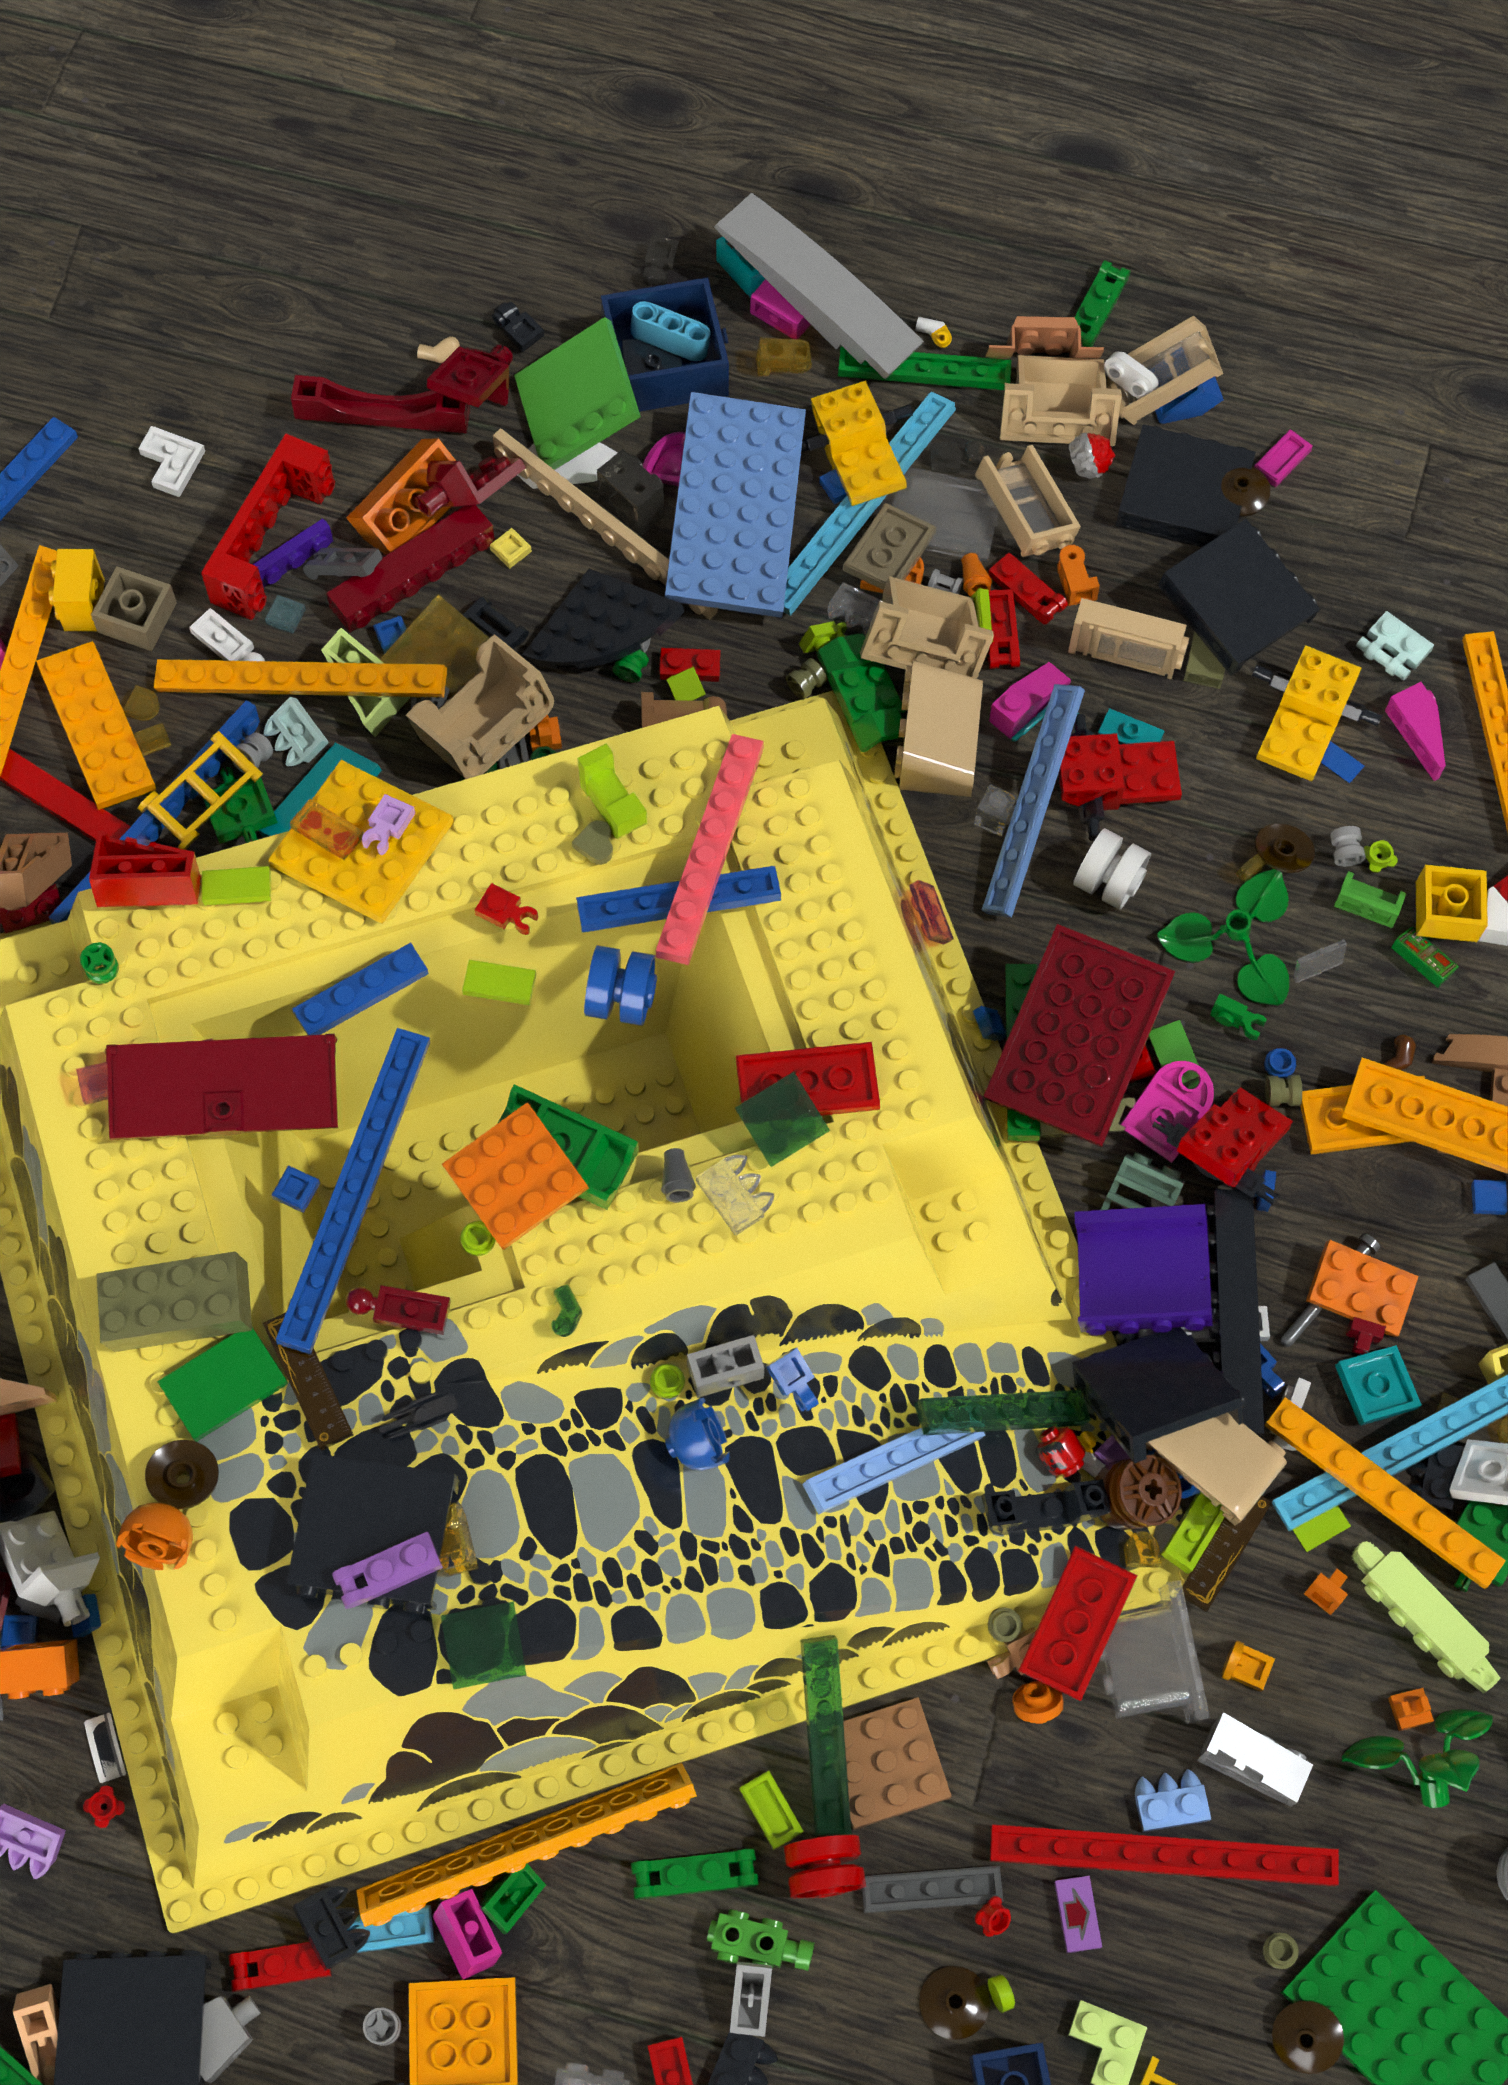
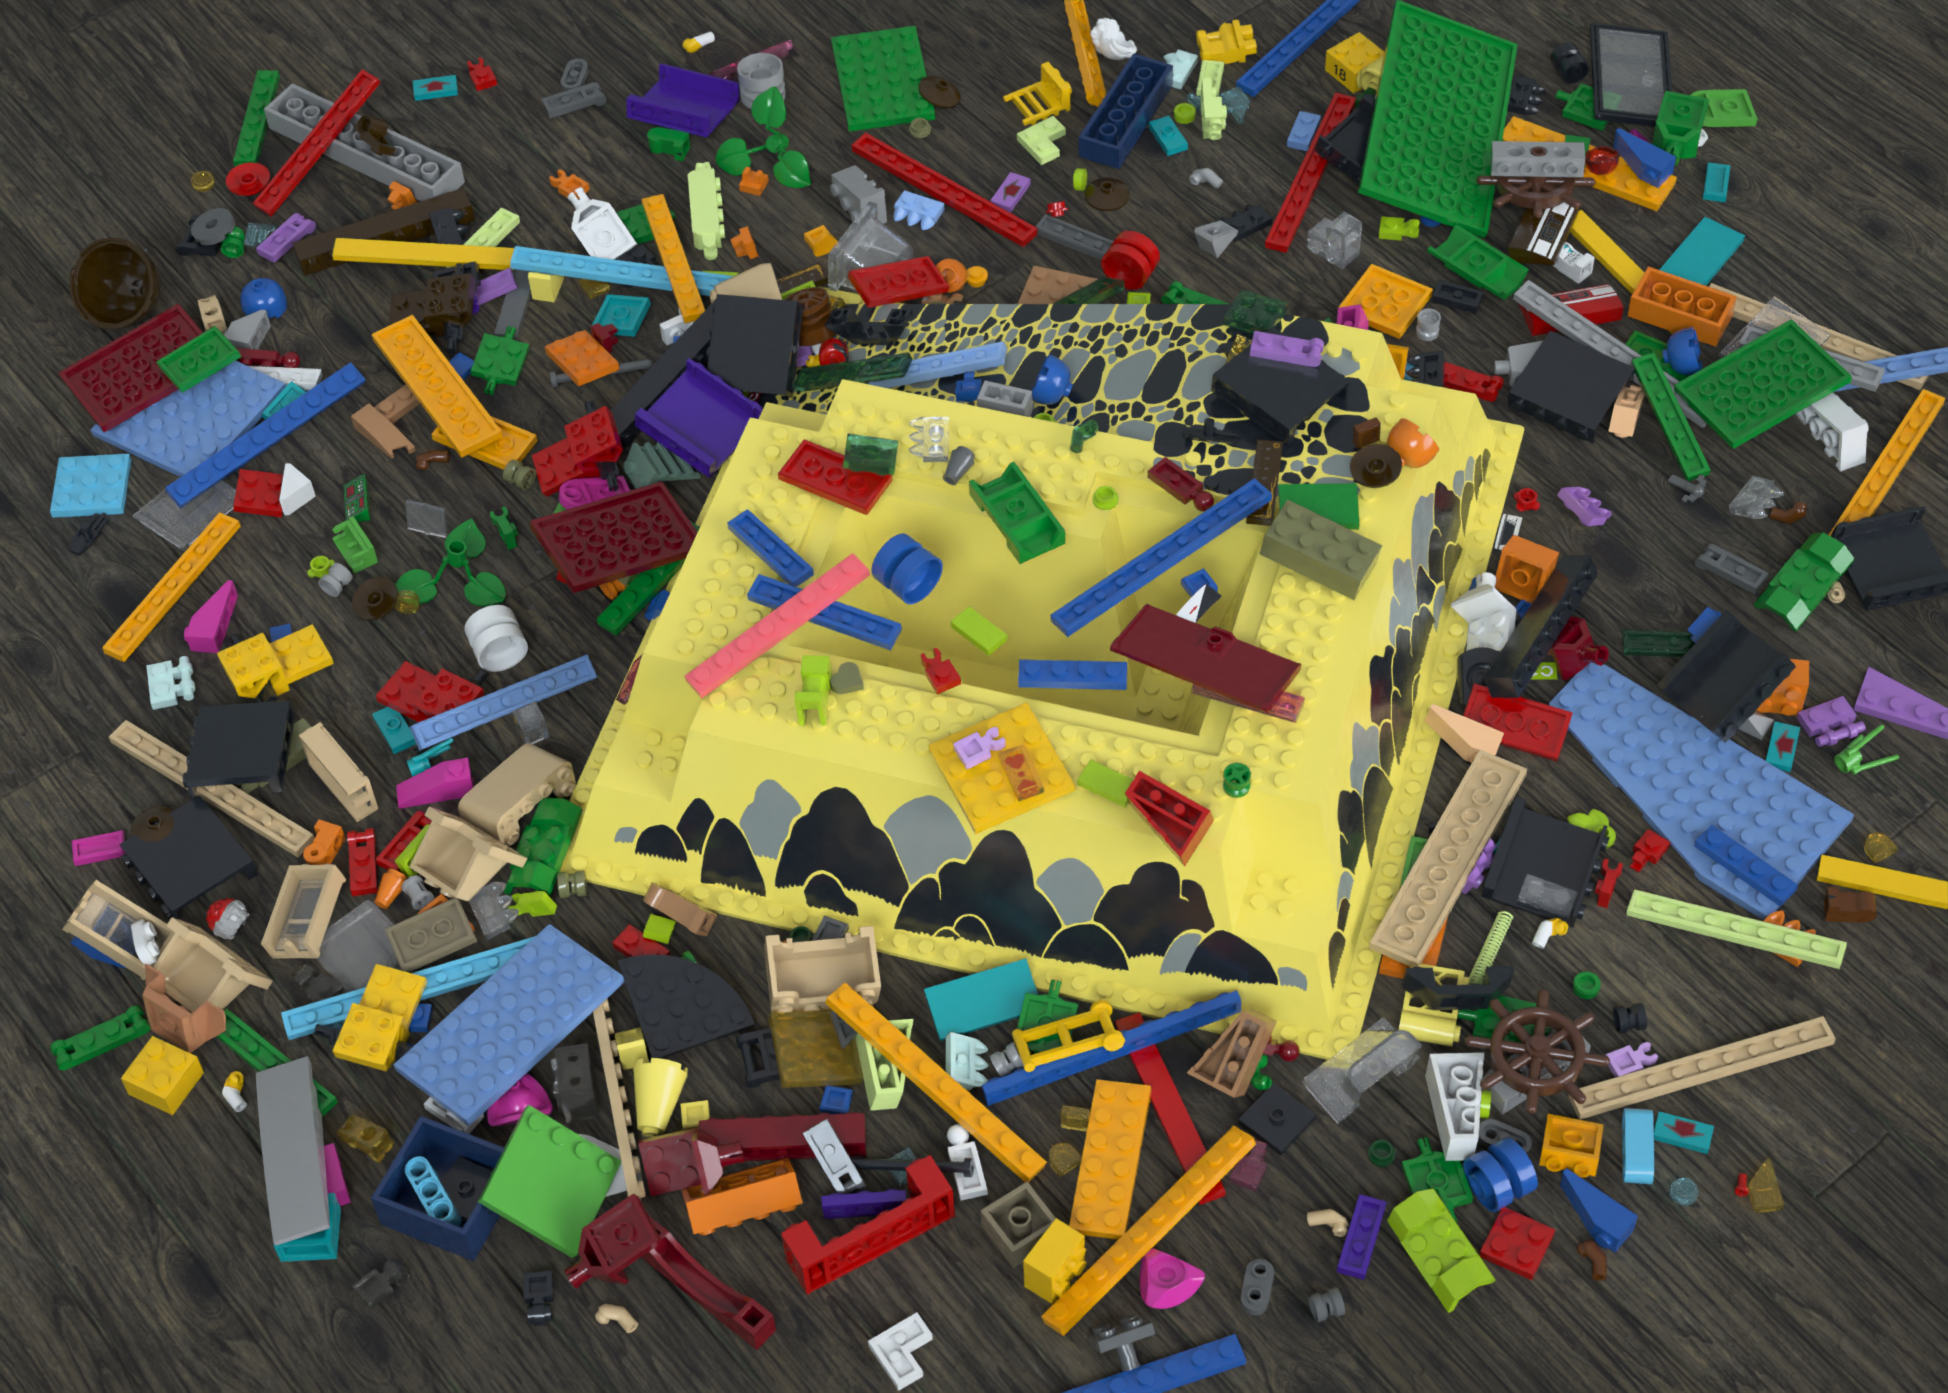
camera: 140 degrees left, 15 degrees down
orange plate [442,1102,589,1250] -> none
bright green brick [707,1909,815,1971] -> none
blue plate [1264,1048,1296,1078] -> none
yellow brick [1416,865,1488,942] -> none
none -> tan plate [109,720,315,857]
none -> yellow brick [121,1036,204,1115]
none -> green plate [471,326,529,395]
none -> light yellow slope [614,1027,649,1070]
none -> light yellow cone [633,1058,688,1137]
none -> blue plate [727,509,814,587]
none -> black bar [851,1158,974,1178]
none -> light orange plate [966,266,988,287]
none -> sticker [1176,584,1221,623]
none -> reddish brown tile [1353,417,1381,449]

